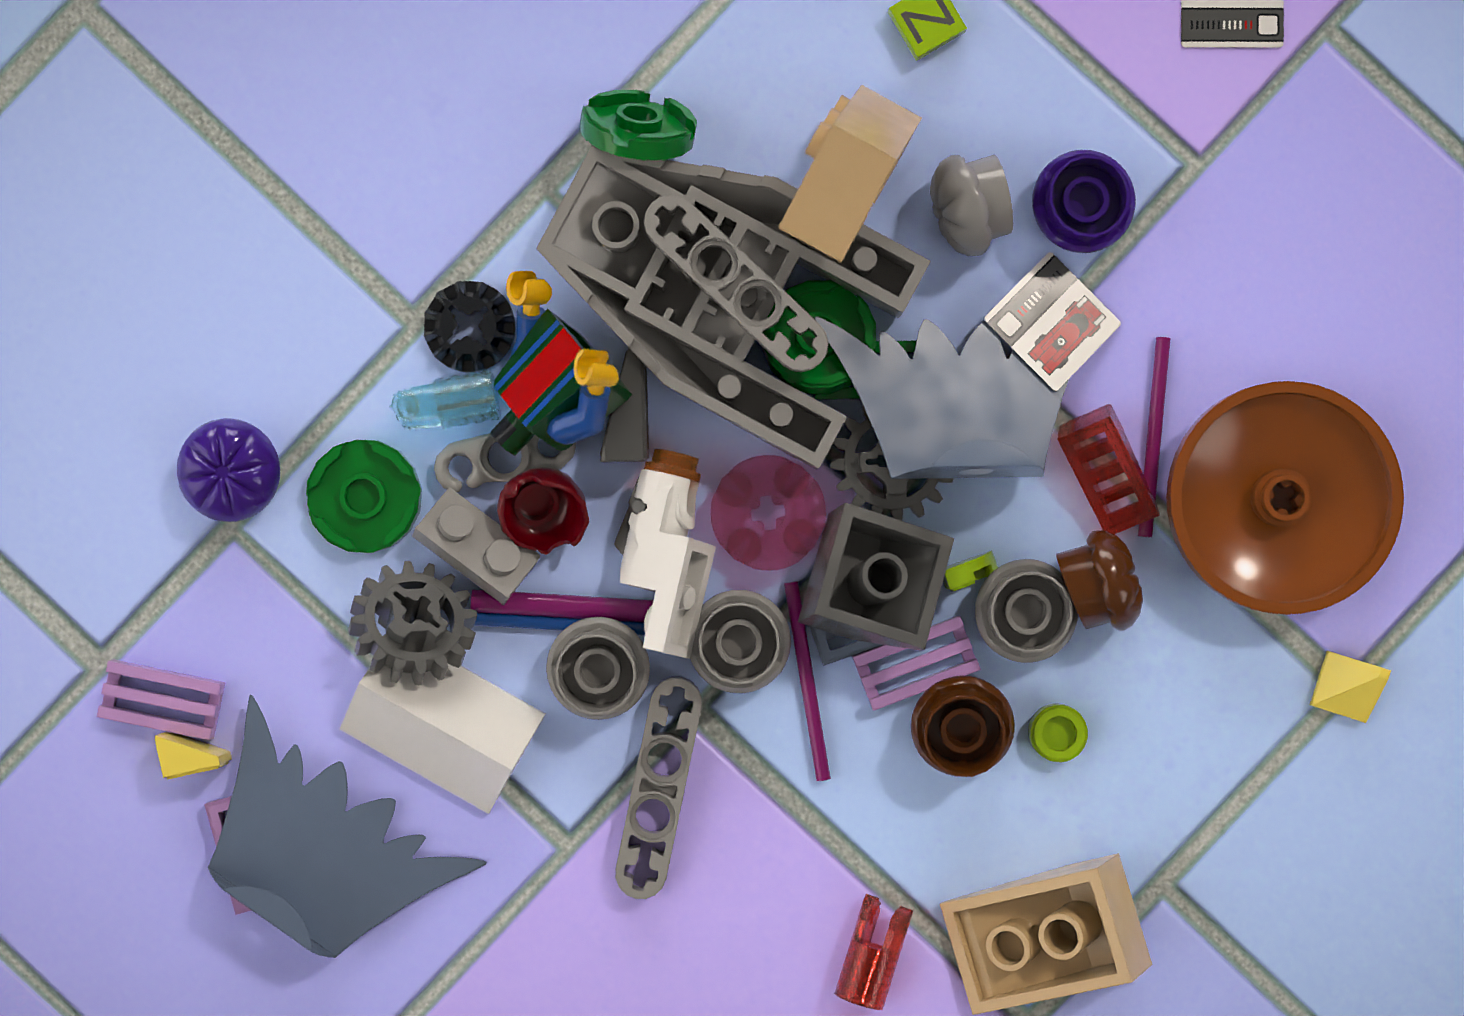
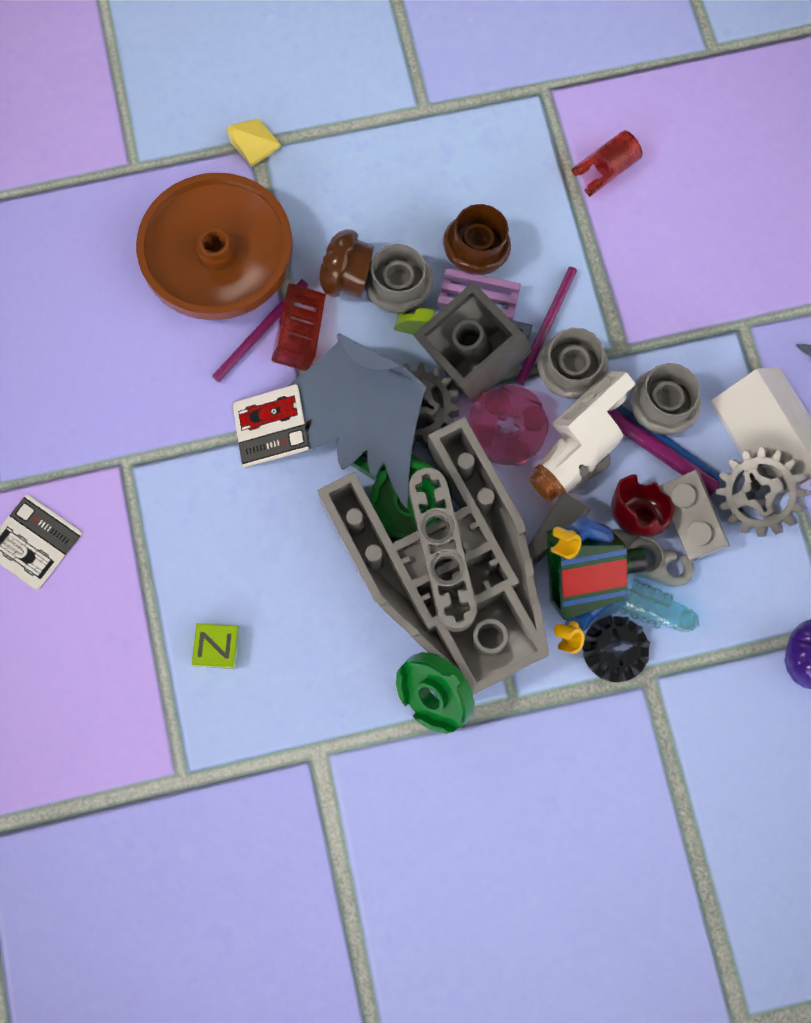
camera: 145 degrees left, 15 degrees down
green tile [306,439,422,553] -> none
light grey beam [615,676,702,899] -> none
tan wedge [778,85,922,262] -> none
light grey piece [930,154,1013,256] -> none
tan slope [940,853,1153,1015] -> none
lime tile [1028,703,1088,762] -> none
dark purple piece [1032,149,1136,253] -> none

